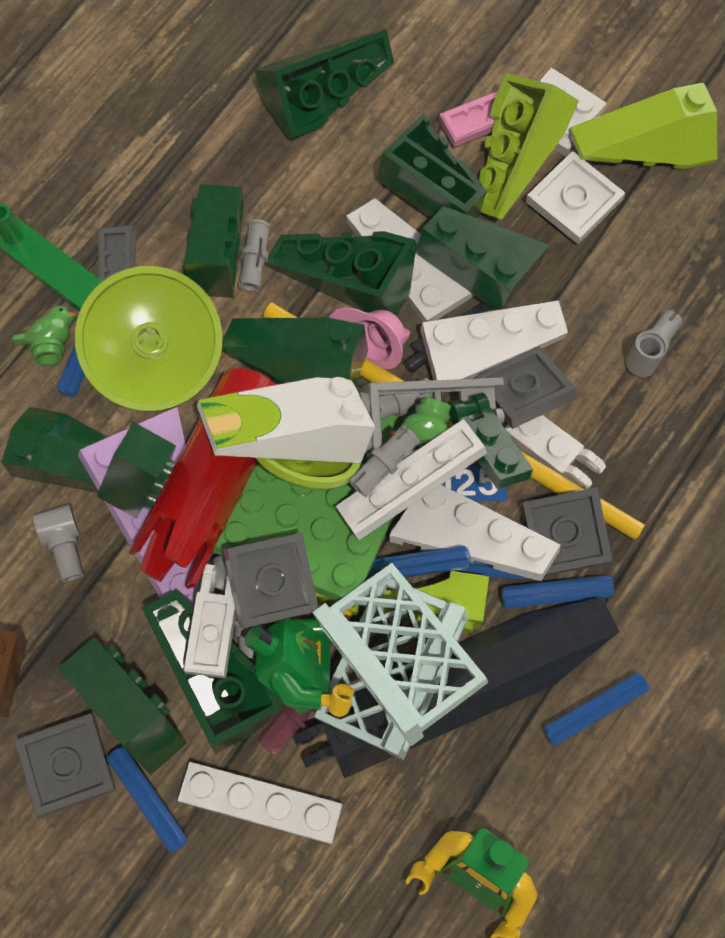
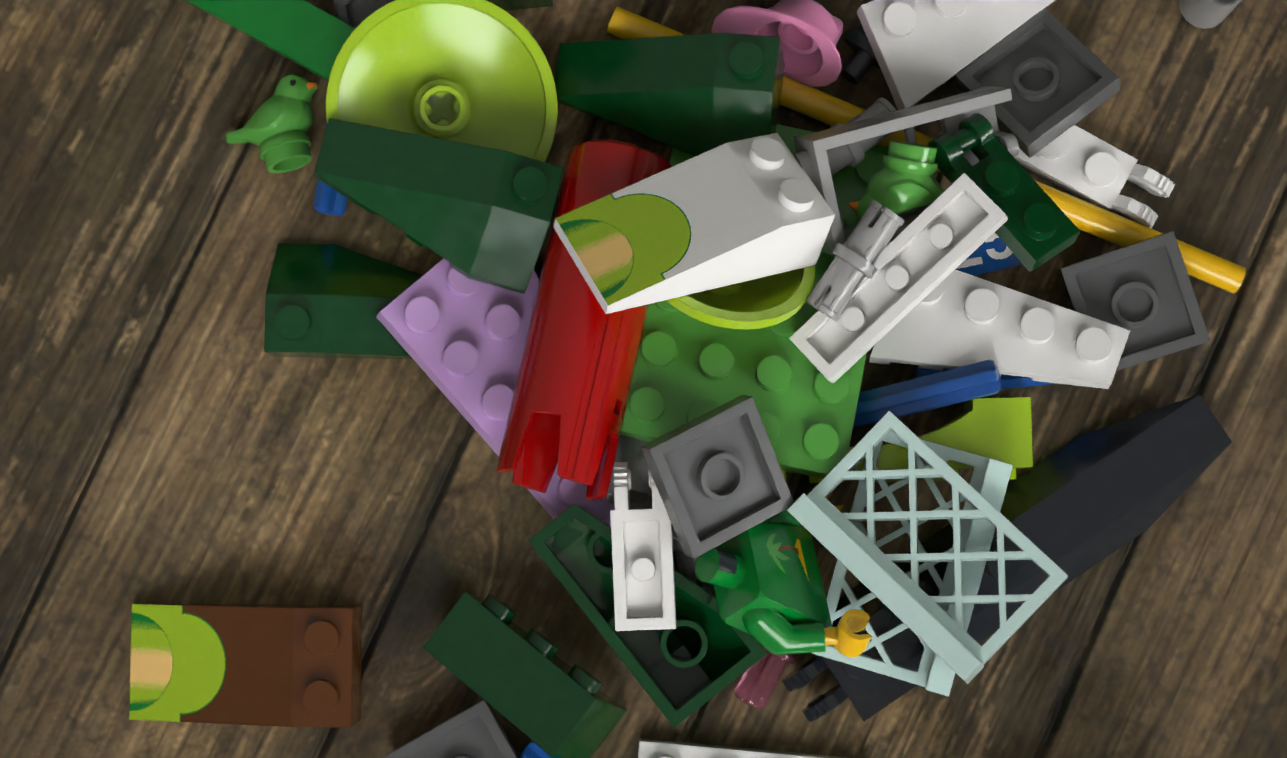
camera: 10 degrees left, 15 degrees up
light grey pin [33,504,84,583] -> none
dark green wedge [96,421,176,519] -> none
blue axle [501,575,614,609] -> none
blue axle [543,673,649,746] -> none
none -> dark green wedge [313,118,564,294]

